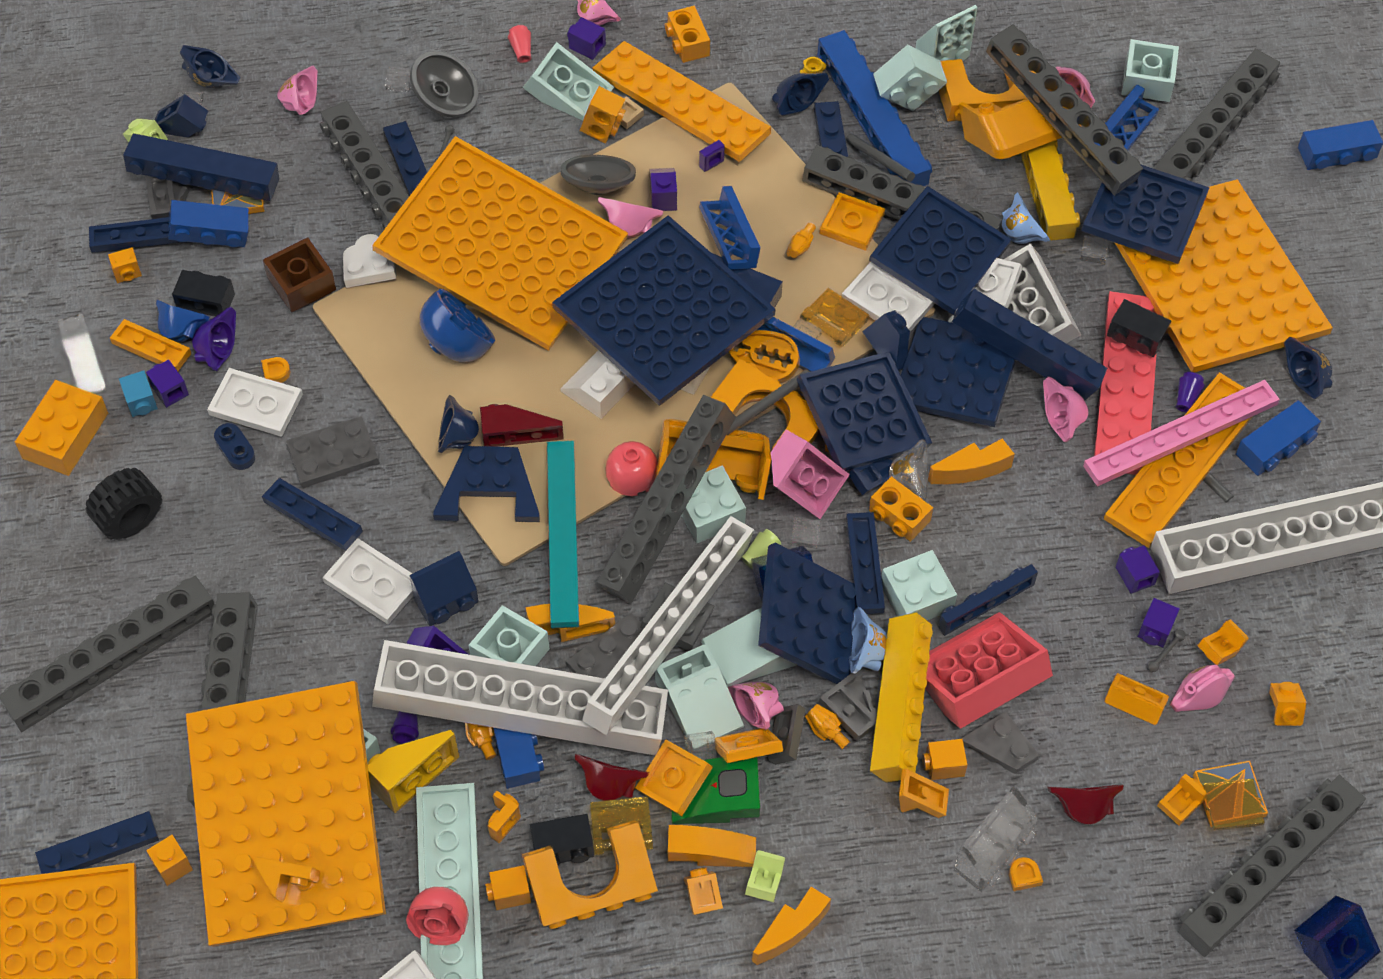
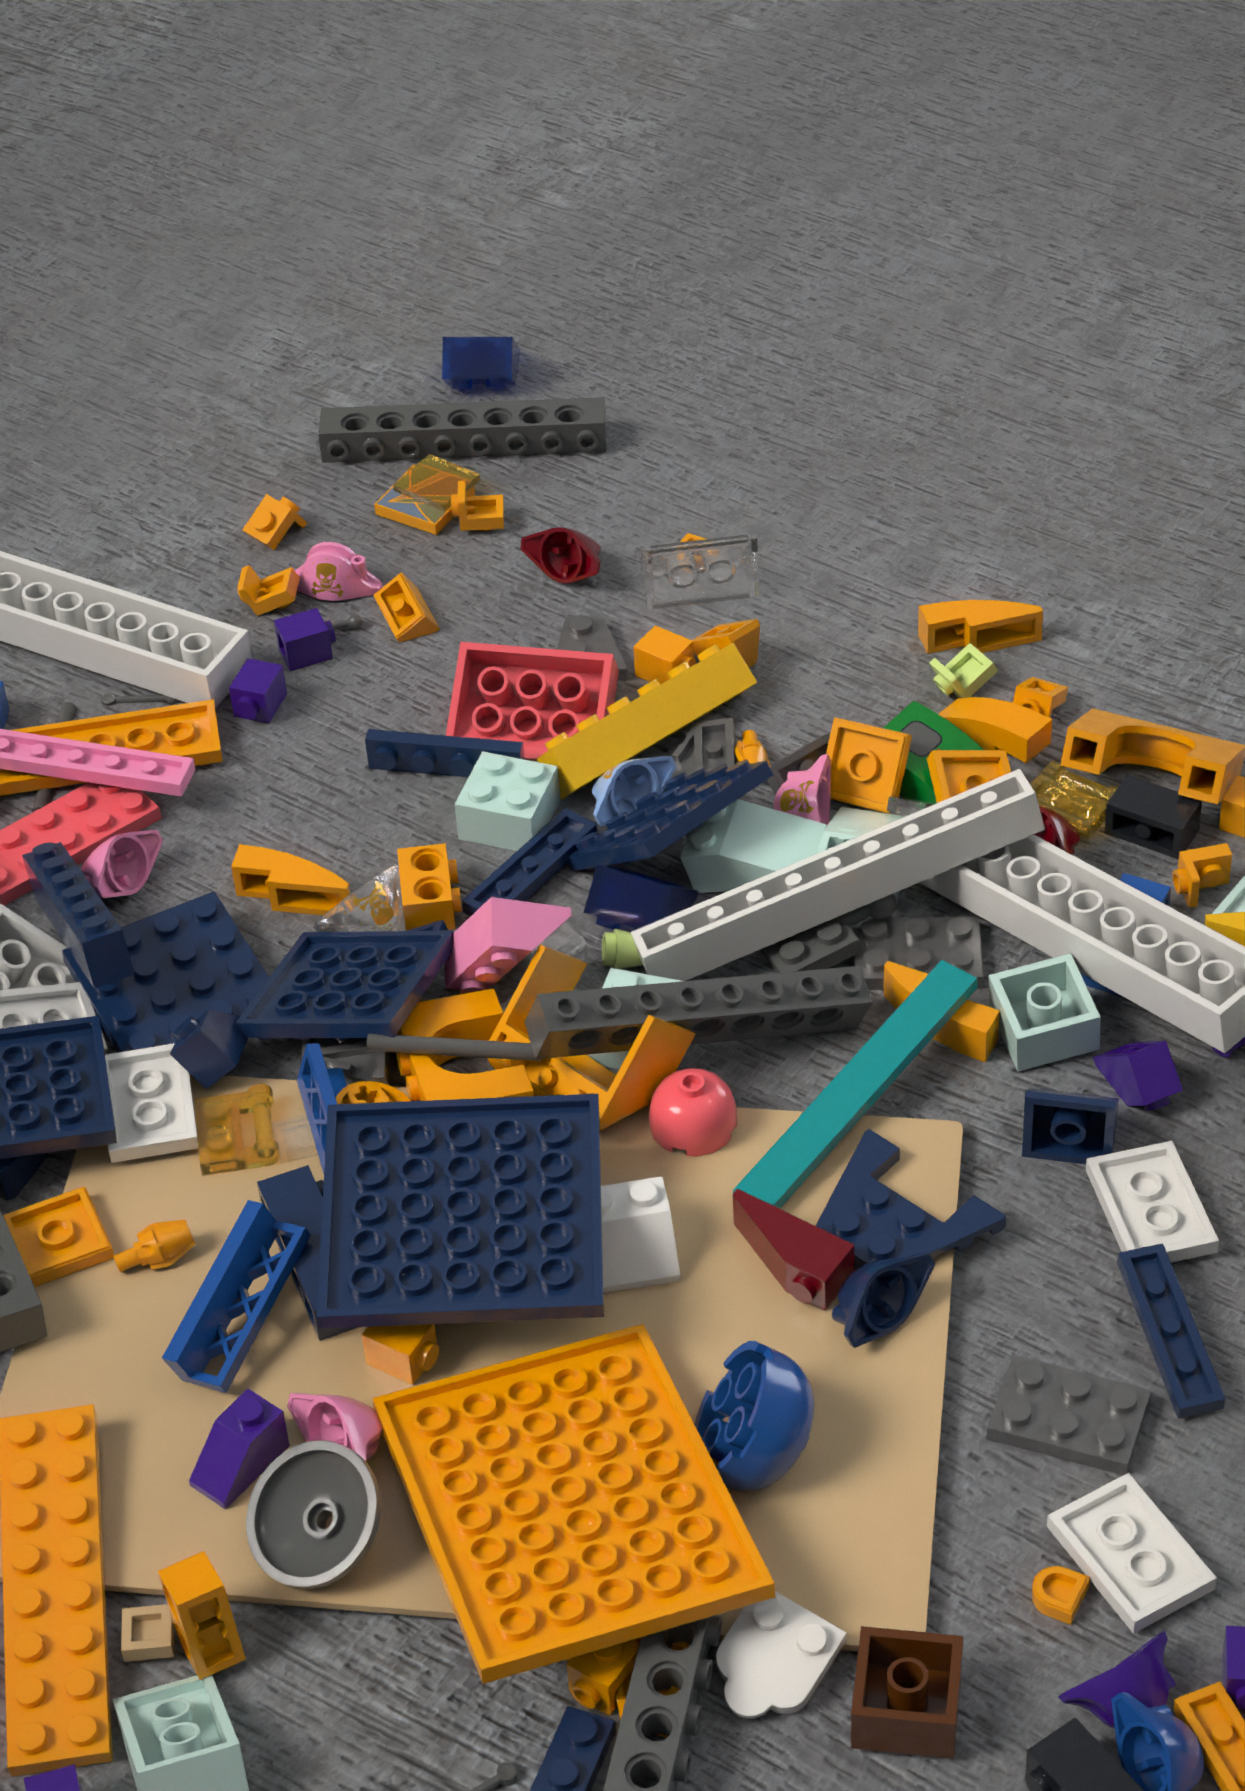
camera: 135 degrees left, 15 degrees down
dark blue plate [214,423,255,470] -> none
dark purple tile [699,140,725,172] -> none

